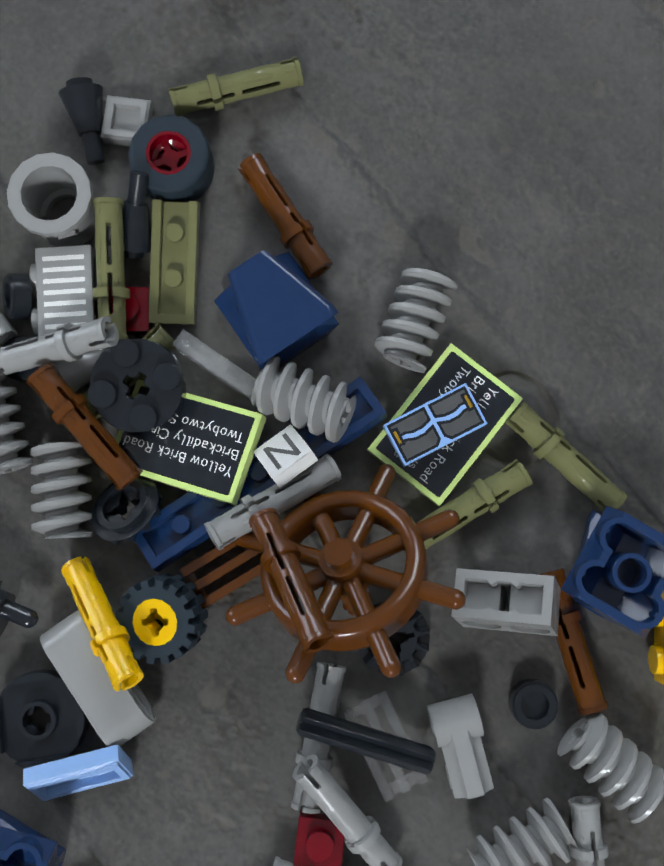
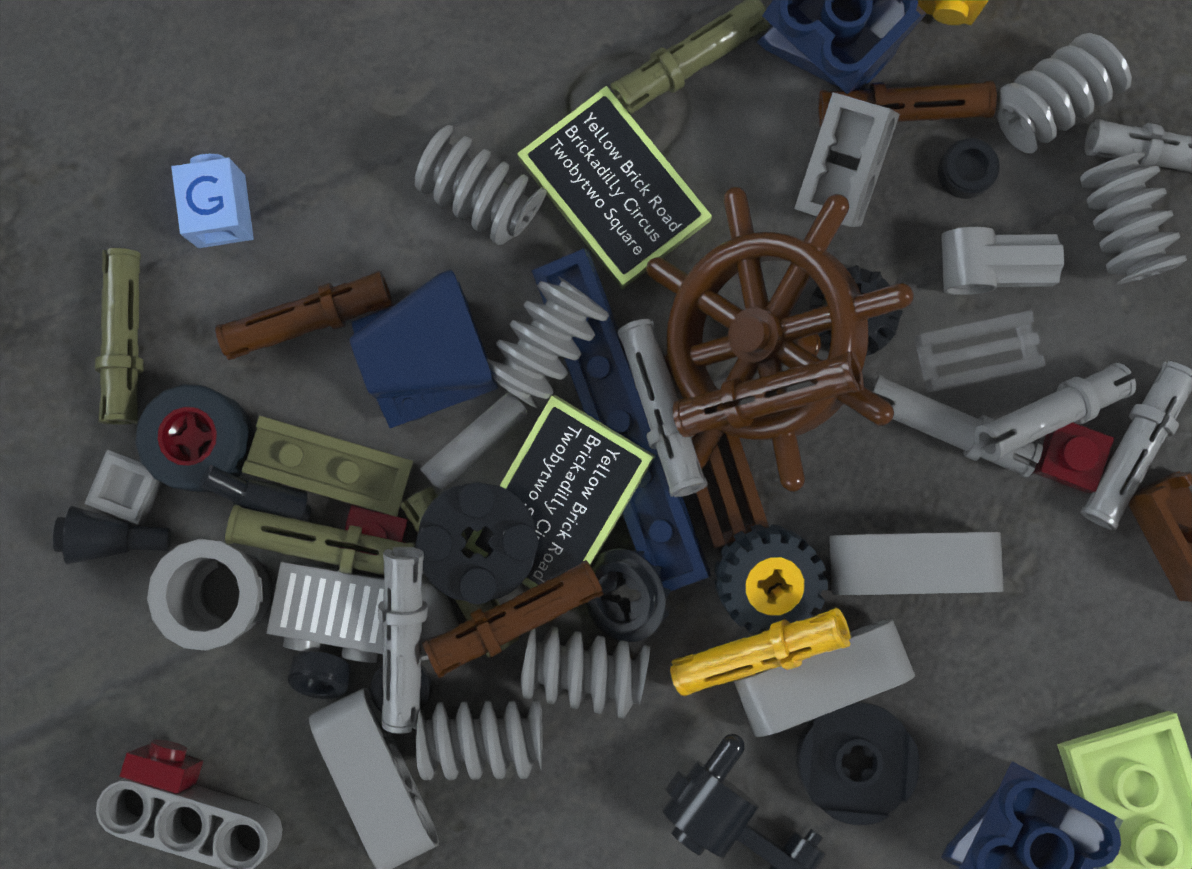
camera: 75 degrees left, 0 degrees up
light blue tile [23,744,133,801] -> none
white tile [253,424,318,488] -> none
black axle [296,708,436,775] -> none
tile [383,383,487,467] -> none
olive pin [415,459,533,550] -> none
none -> light blue brick [171,154,254,248]
none -> light grey beam [829,532,1004,595]

